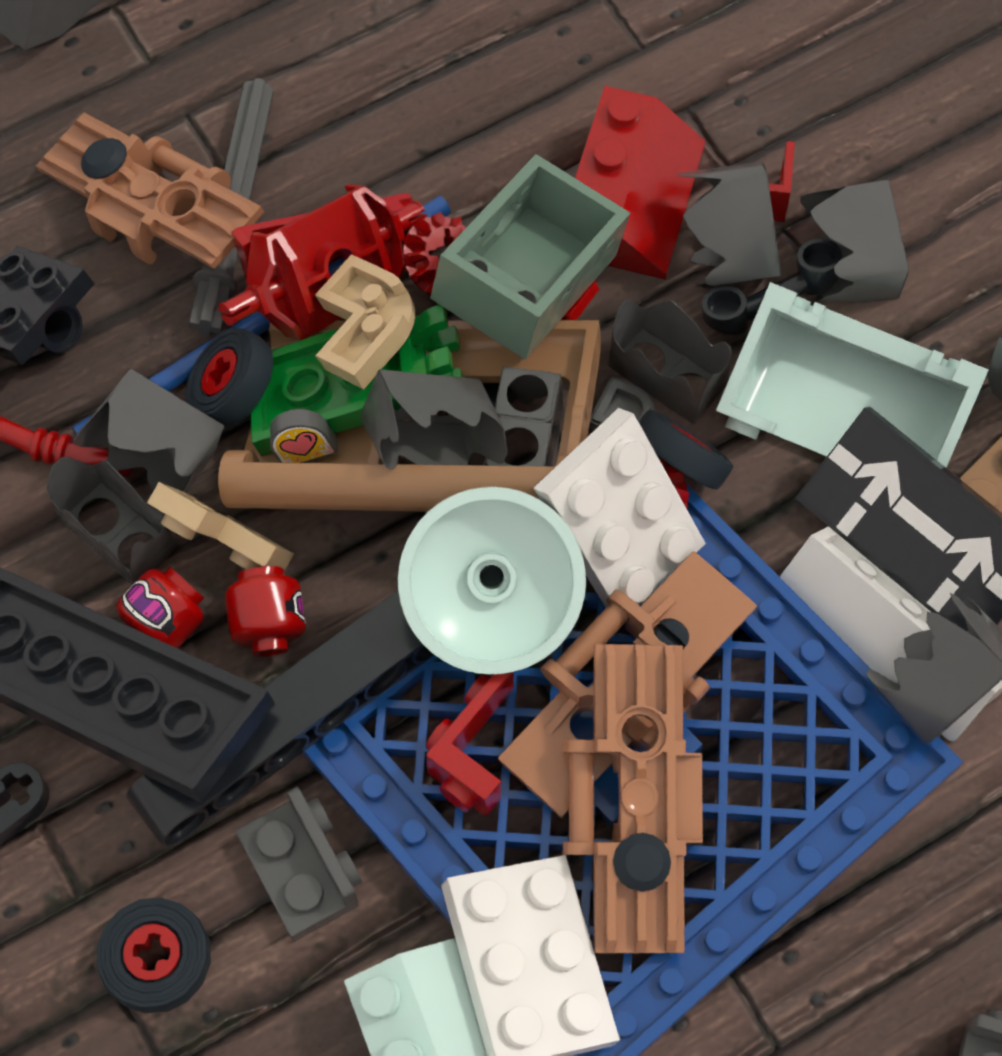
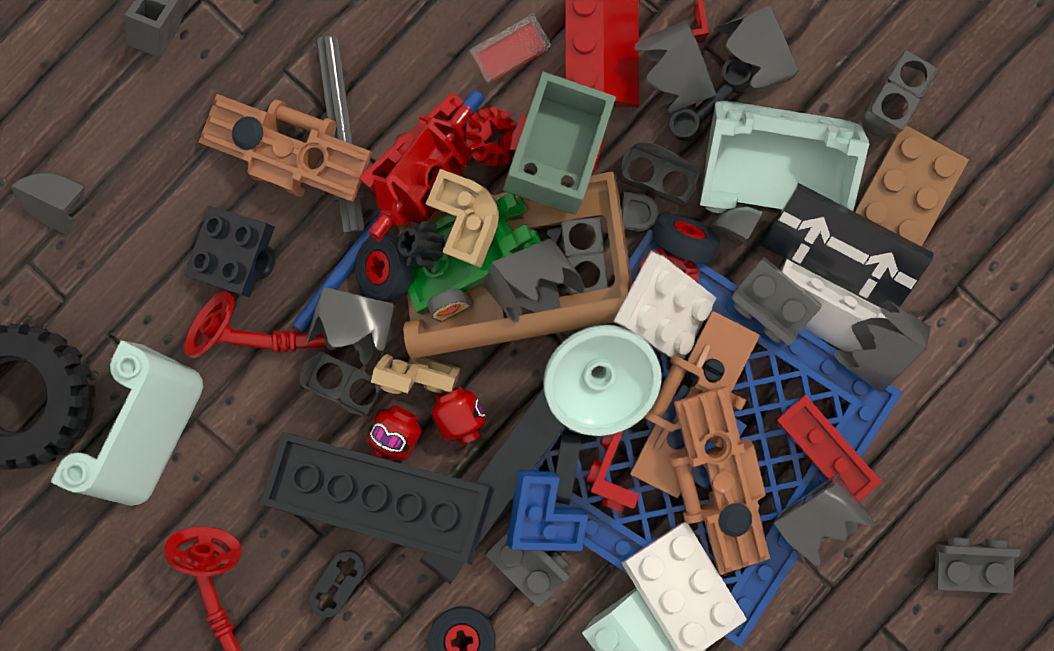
camera: 15 degrees left, 20 degrees up
none -> black gear [398,221,445,269]
none -> clear tile [469,14,552,84]
none -> blue plate [506,471,588,551]
none -> black beam [555,430,582,505]
none -> dark grey brick [709,207,762,246]
none -> dark grey bracket [731,257,822,346]
none -> dark grey piece [774,474,875,570]
none -> red plate [775,395,882,502]

